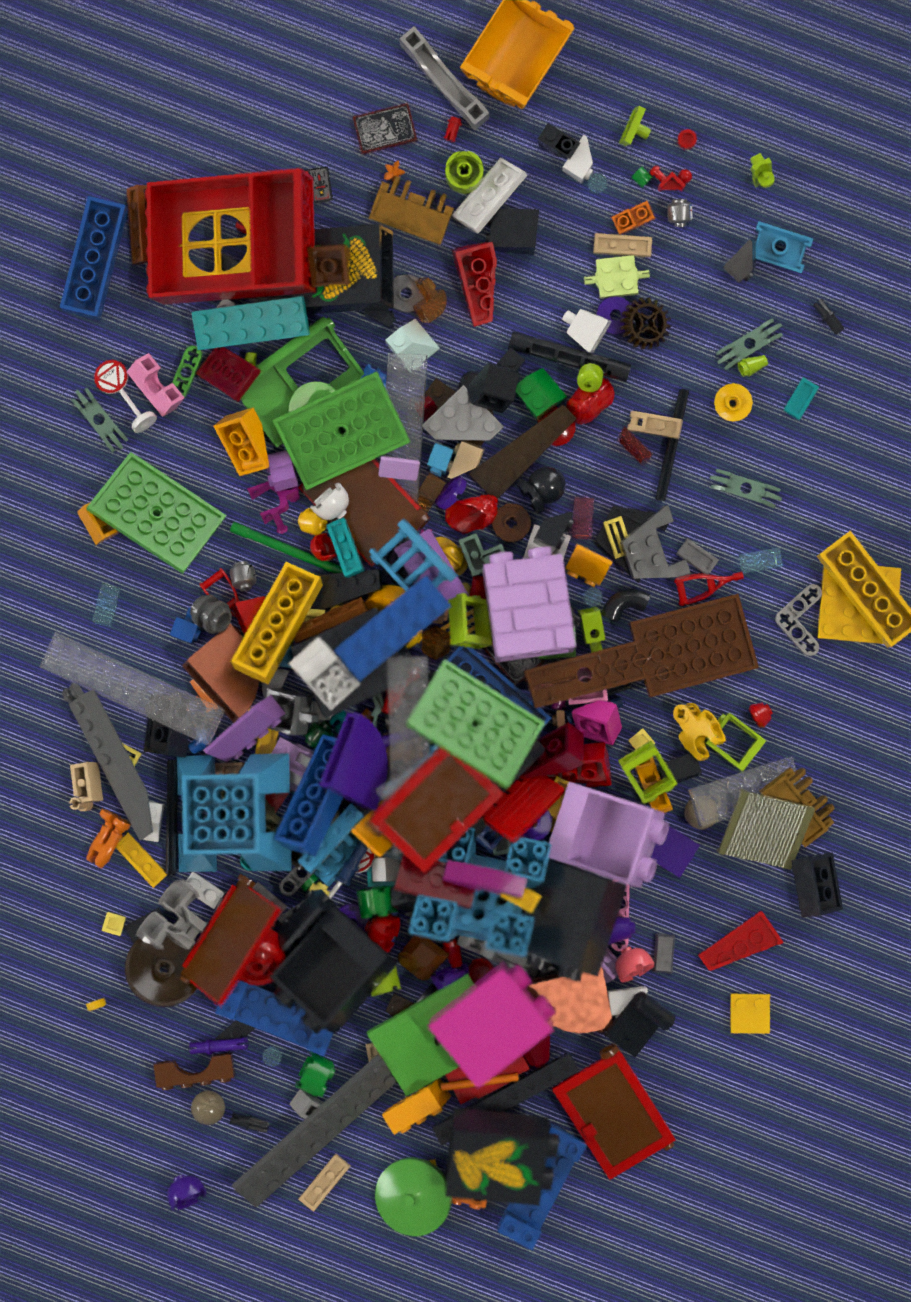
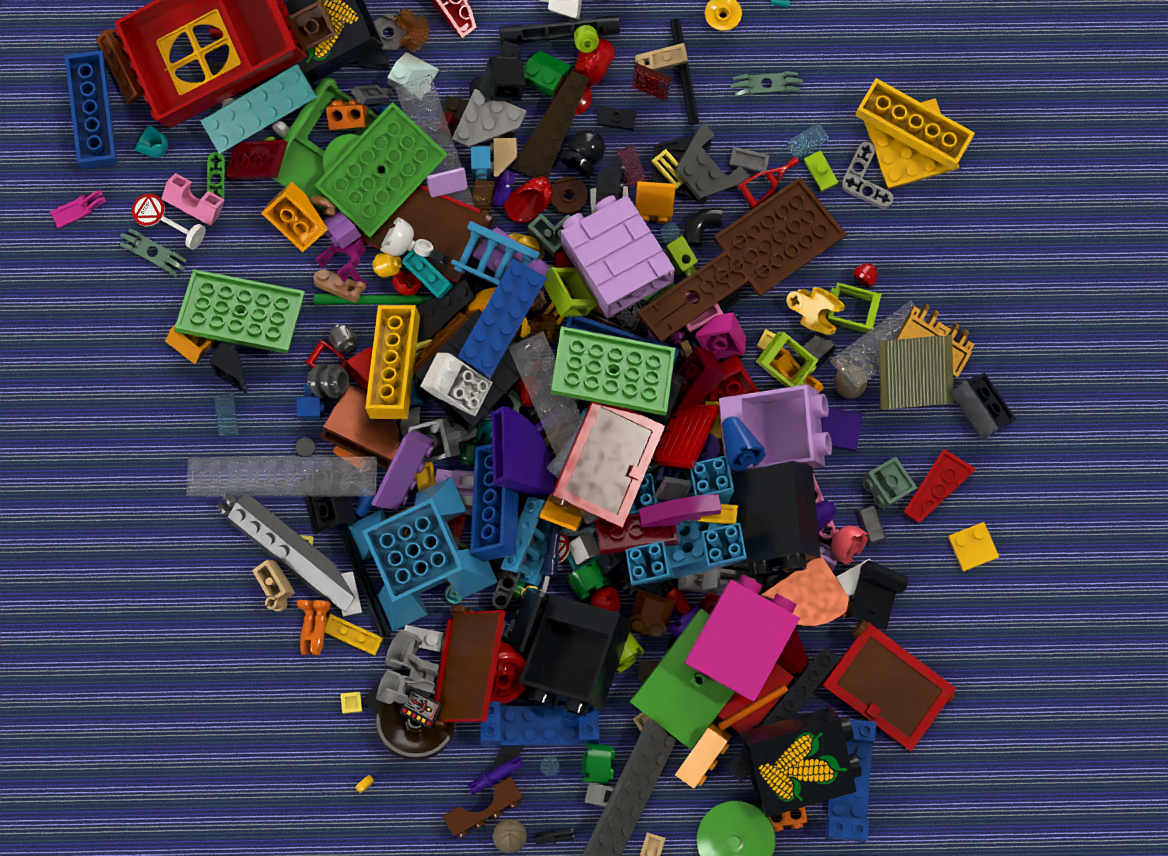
camera: 30 degrees left, 10 degrees down
none -> dark pink arm [50,190,106,229]
none -> teal hair [135,125,168,158]
none -> black slope [209,342,248,394]
none -> white tile [272,121,290,138]
none -> dark grey tile [296,437,315,457]
none -> medium nougat arm [311,195,337,216]
none -> medium nougat plate [314,269,366,303]
none -> orange brick [326,99,370,130]
none -> dark grey hinge [351,85,394,105]
none -> piece [399,688,441,729]
none -> white tile [413,239,433,257]
none -> black tile [429,249,449,265]
none -> black plate [597,105,636,131]
none -> flat silver piece [653,477,692,501]
none -> blue cone [722,416,766,471]
none -> lime tile [804,150,838,193]
none -> sand green plate [862,457,917,510]

